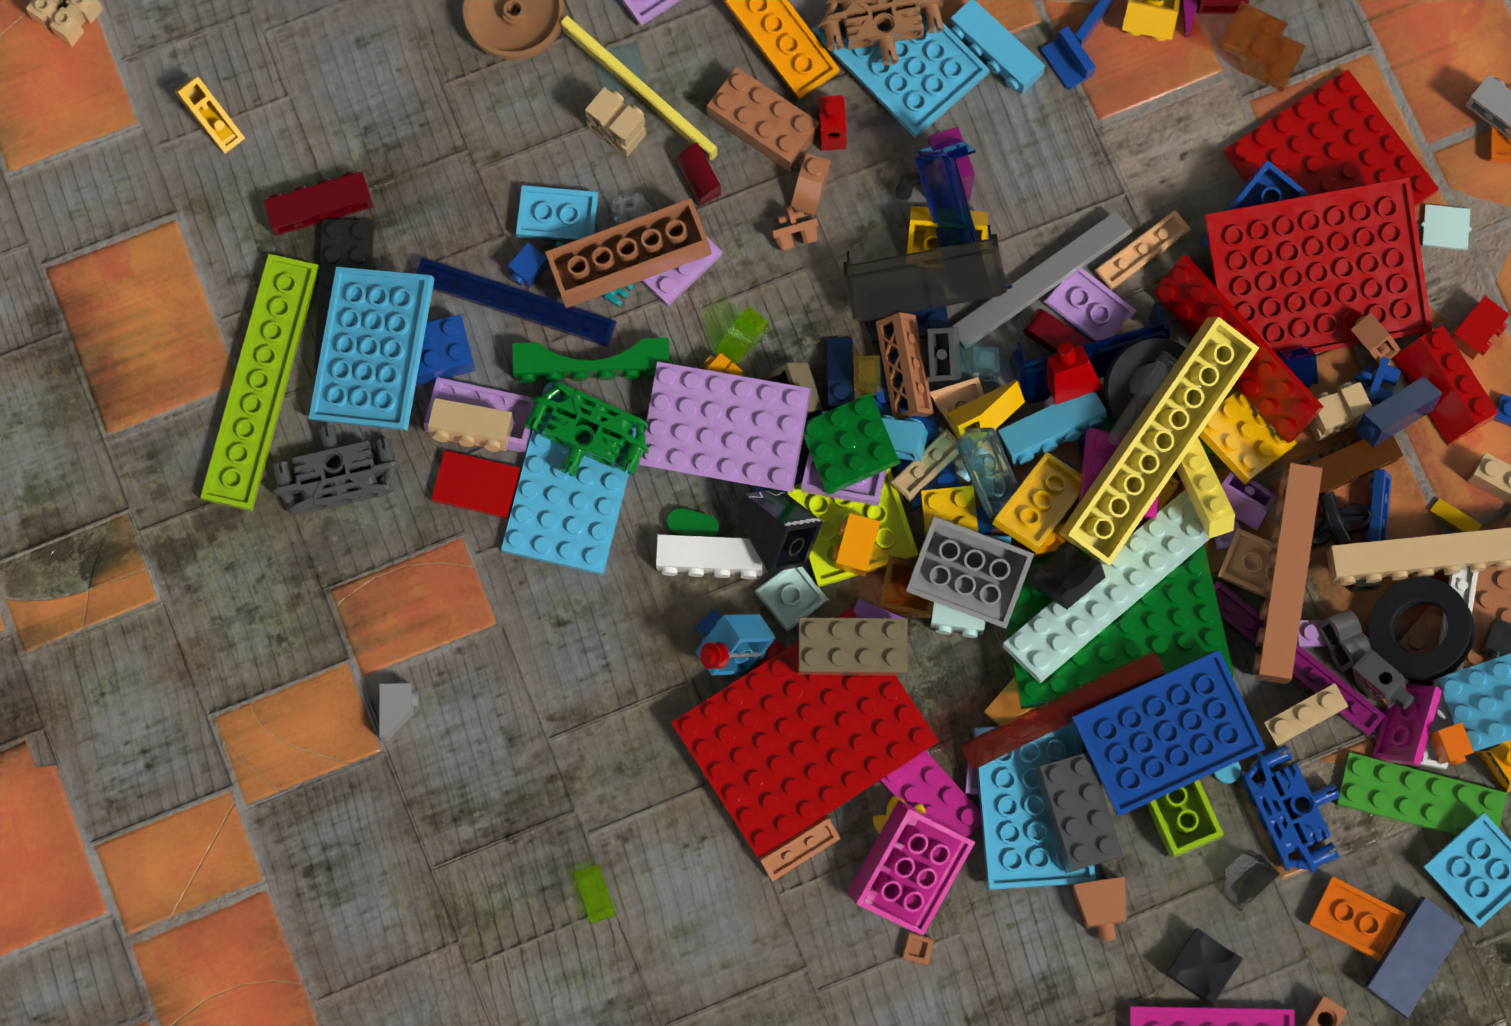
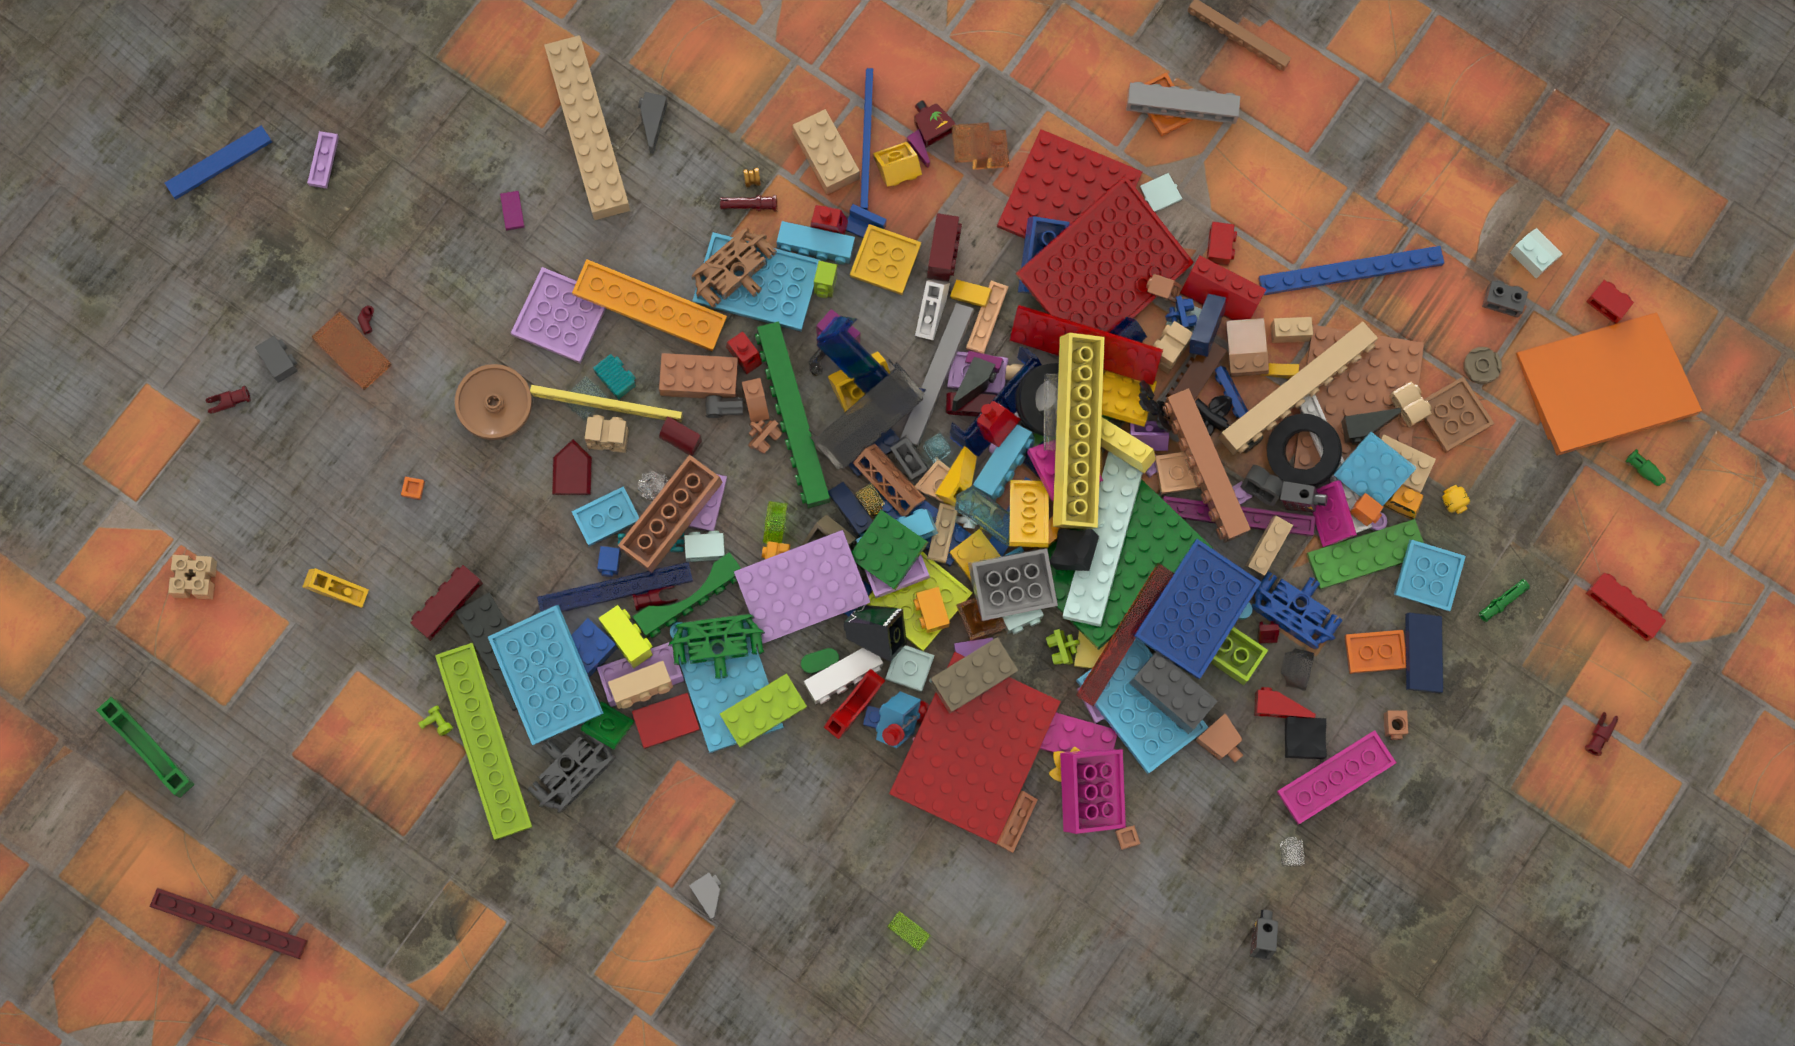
camera: 40 degrees left, 0 degrees up
none -> orange plate [401,477,425,500]
none -> lime piece [418,706,453,736]
none -> dark red tile [552,439,592,495]
none -> green tile [581,701,634,750]
none -> teal brick [593,354,636,400]
none -> neon yellow brick [599,605,653,669]
none -> dark red piece [632,586,678,611]
none -> light aqua brick [684,531,725,562]
none -> dark grey piece [706,395,743,418]
none -> lime plate [720,673,807,748]
none -> green brick [755,321,830,509]
none -> red torso [810,205,848,235]
none -> lime brick [814,261,837,298]
none -> red arch [824,668,885,739]
none -> yellow plate [850,224,922,295]
none -> white slope [915,279,950,340]
none -> dark red brick [927,213,962,282]
none -> yellow tile [950,279,992,308]
none -> pearl dark grey slope [952,357,997,412]
none -> magenta piece [965,351,1003,373]
none -> lime hips [1046,629,1080,665]
none -> black plant [1139,380,1171,433]
none -> slope [1226,318,1269,377]
none -> red slope [1254,687,1316,719]
none -> dark red tile [1257,621,1279,644]
none -> lavender tile [1370,512,1387,531]

